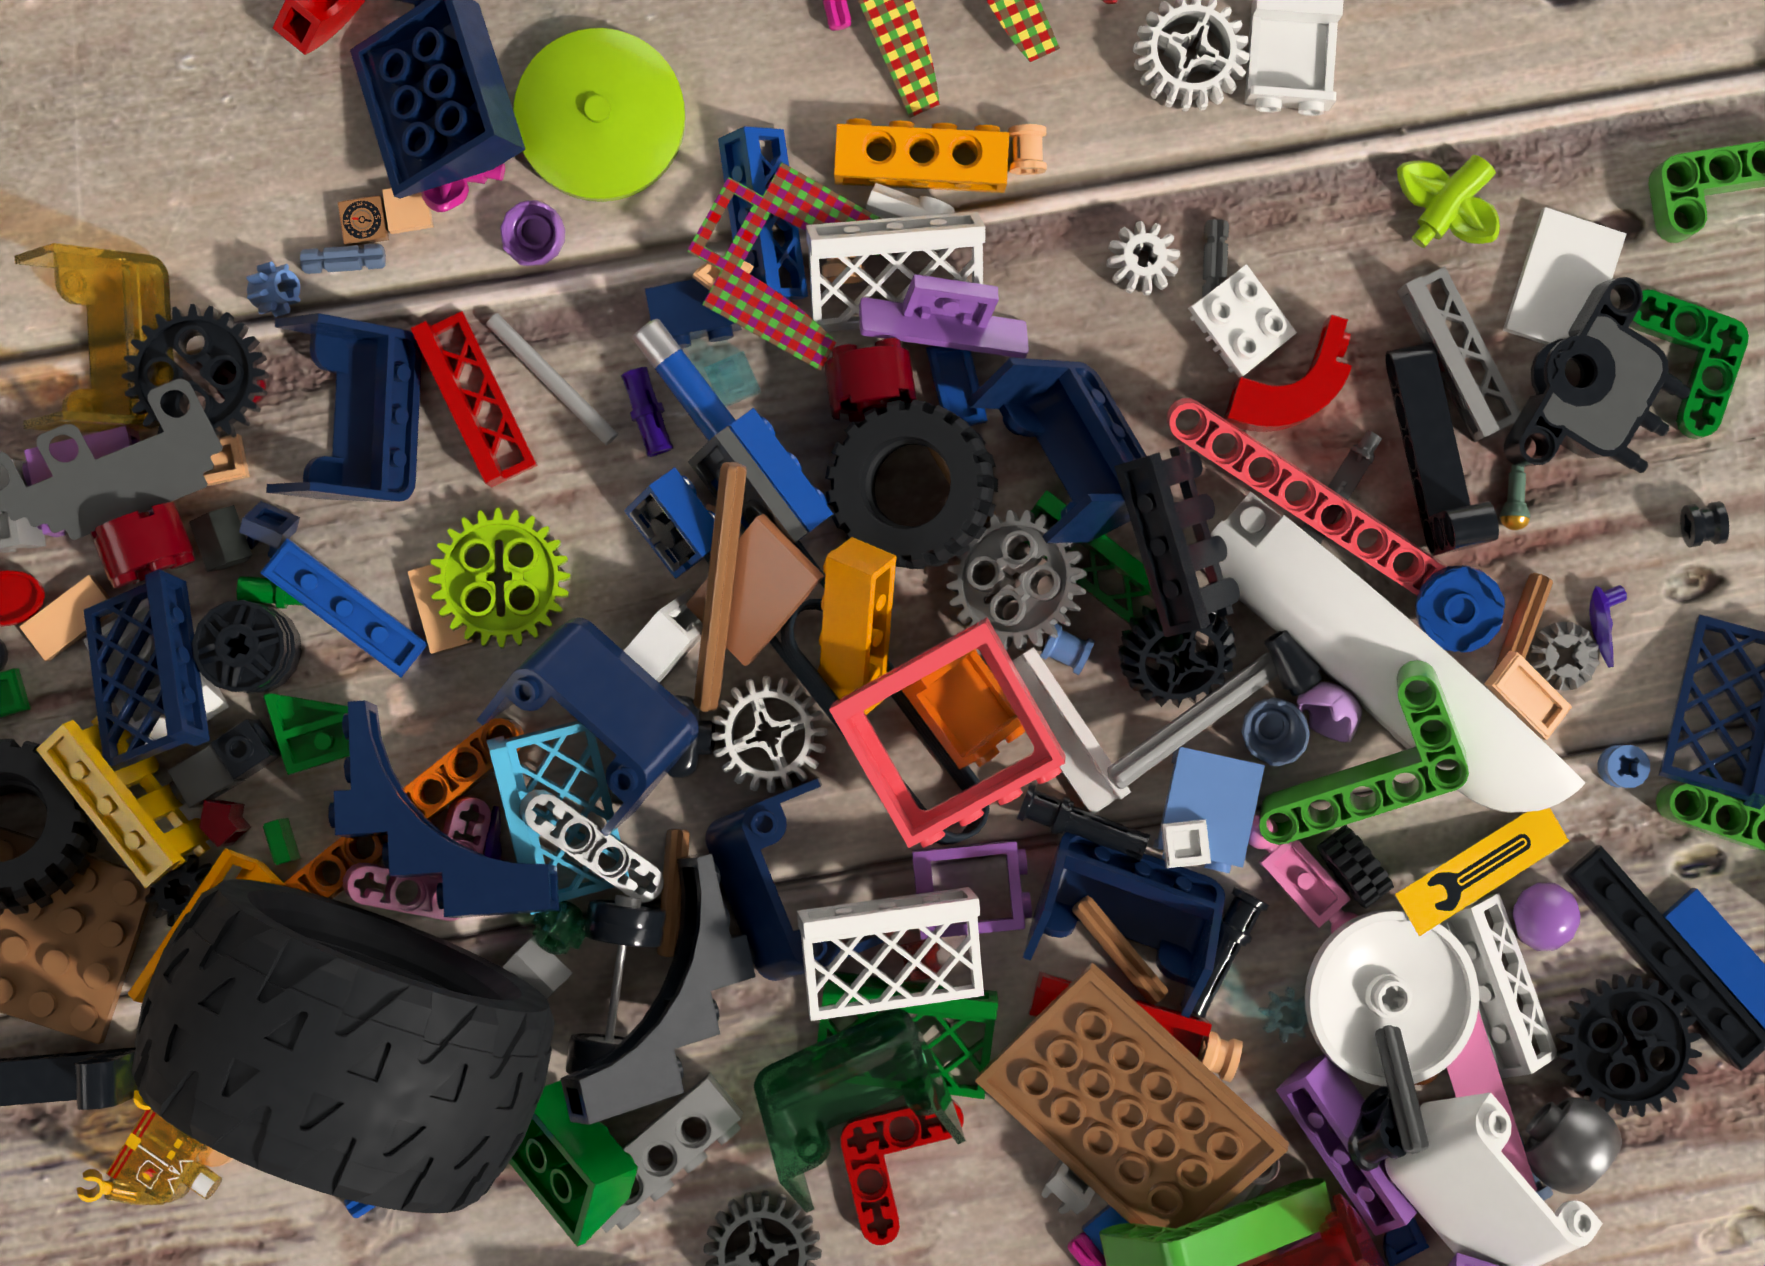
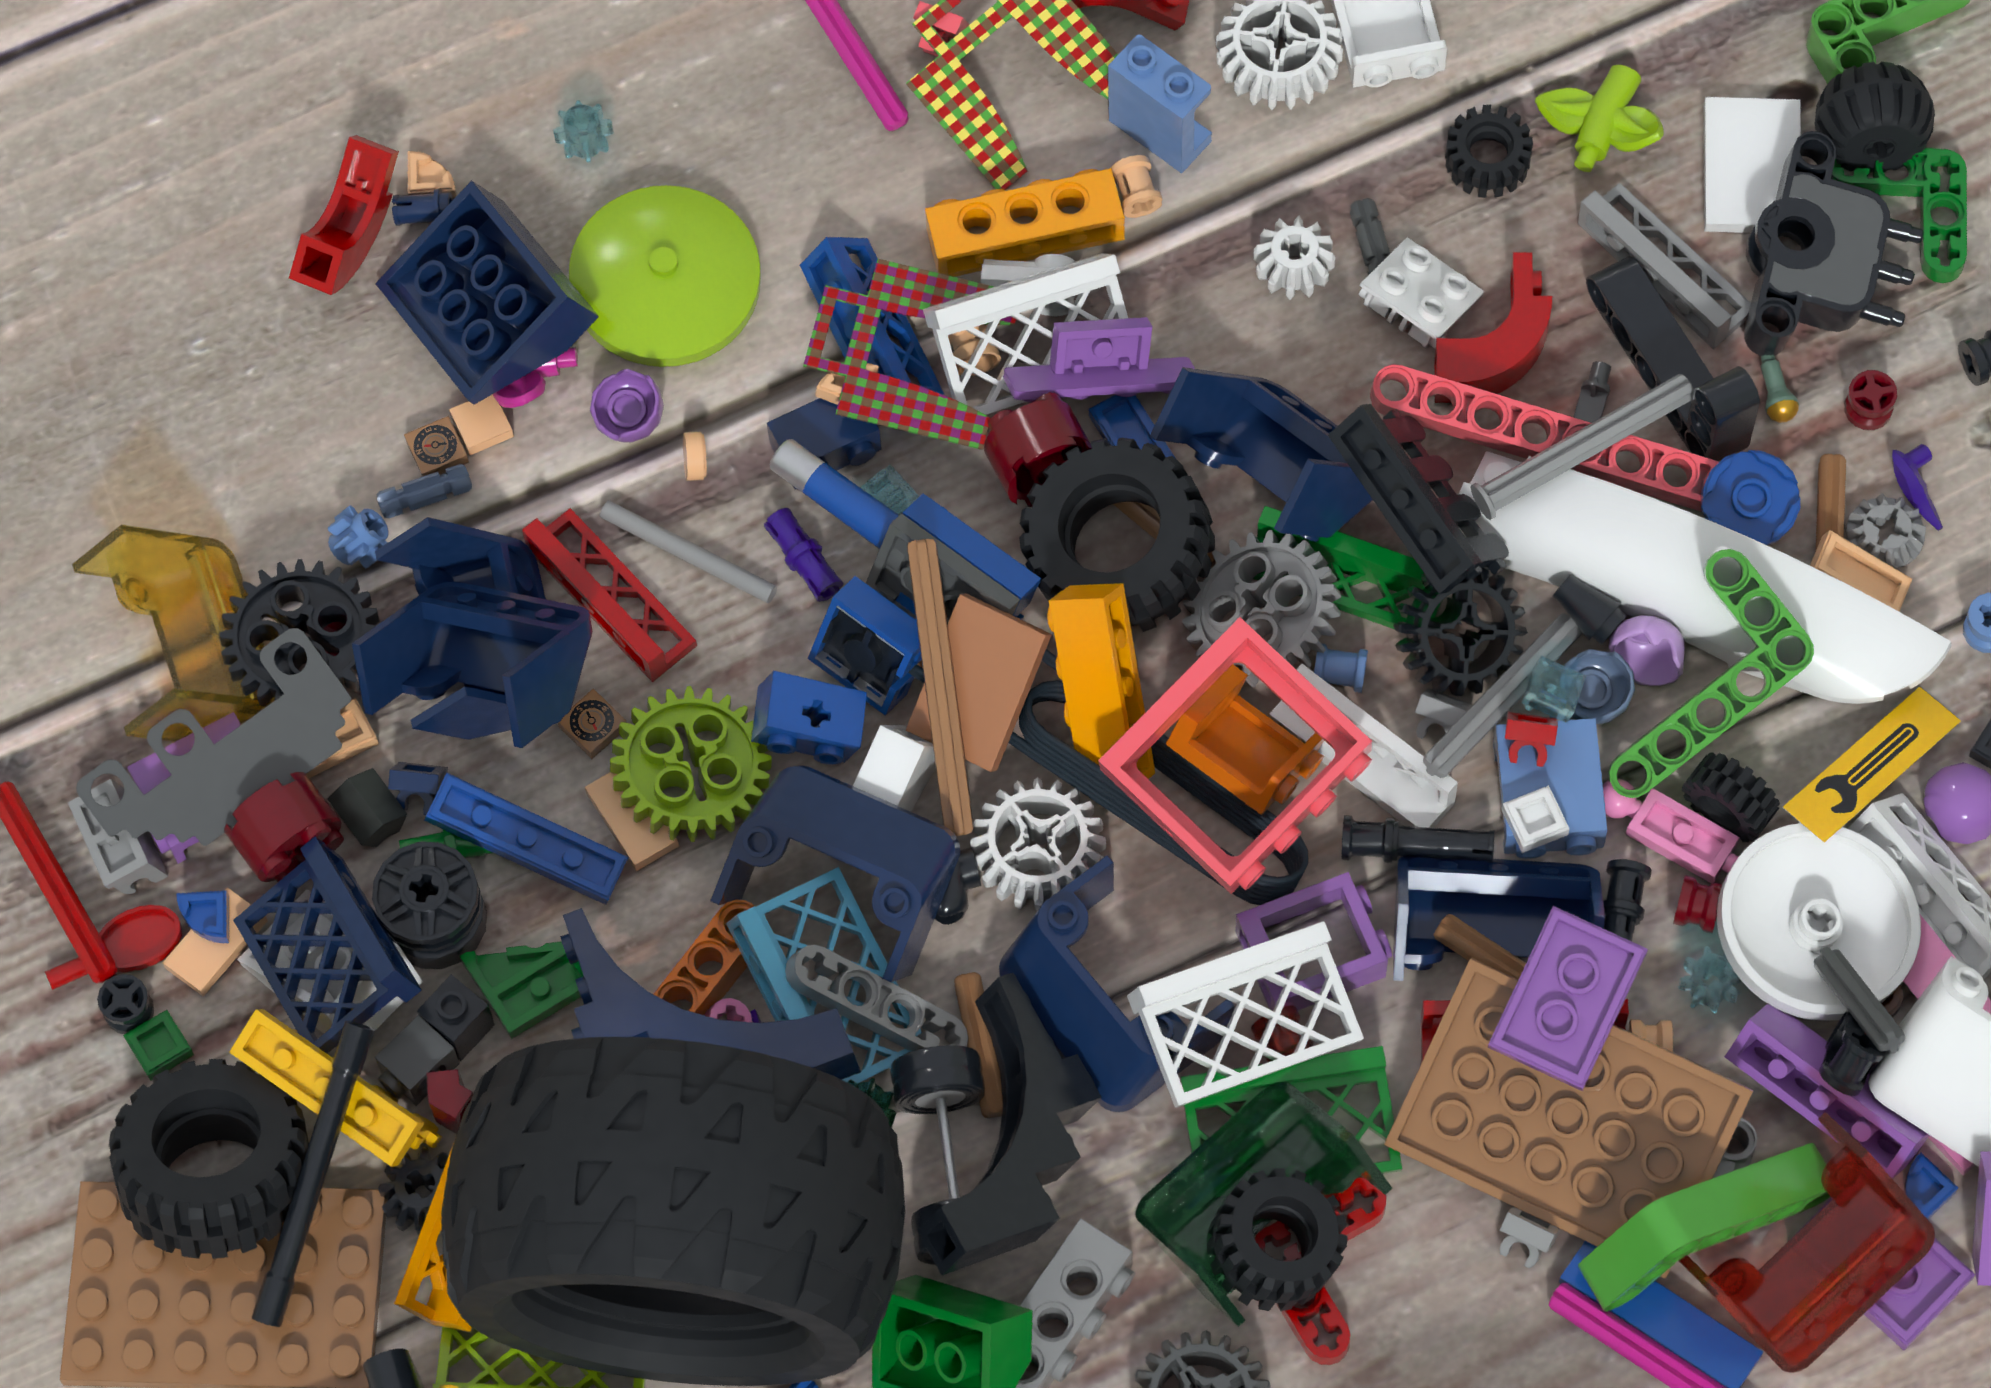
camera: 10 degrees left, 20 degrees down
none -> blue tile [176,890,229,943]
none -> black piece [251,1021,375,1327]
none -> dark blue windscreen [352,582,593,748]
none -> medium nougat tile [558,689,627,759]
none -> light nougat tile [683,431,707,481]
none -> blue brick [751,670,867,765]
none -> medium blue panel [1108,35,1212,174]
none -> black tyre [1207,1168,1348,1311]
none -> light grey tile [1415,688,1473,739]
none -> black tyre [1445,105,1533,198]
none -> light grey axle [1470,374,1694,520]
none -> medium lavender tile [1488,906,1648,1091]
none -> red tile [1505,712,1558,767]
none -> clear light blue tile [1522,656,1586,723]
none -> dark red wheel [1673,875,1723,934]
none -> black wheel [1815,62,1935,173]
none -> dark red wheel [1844,370,1897,430]

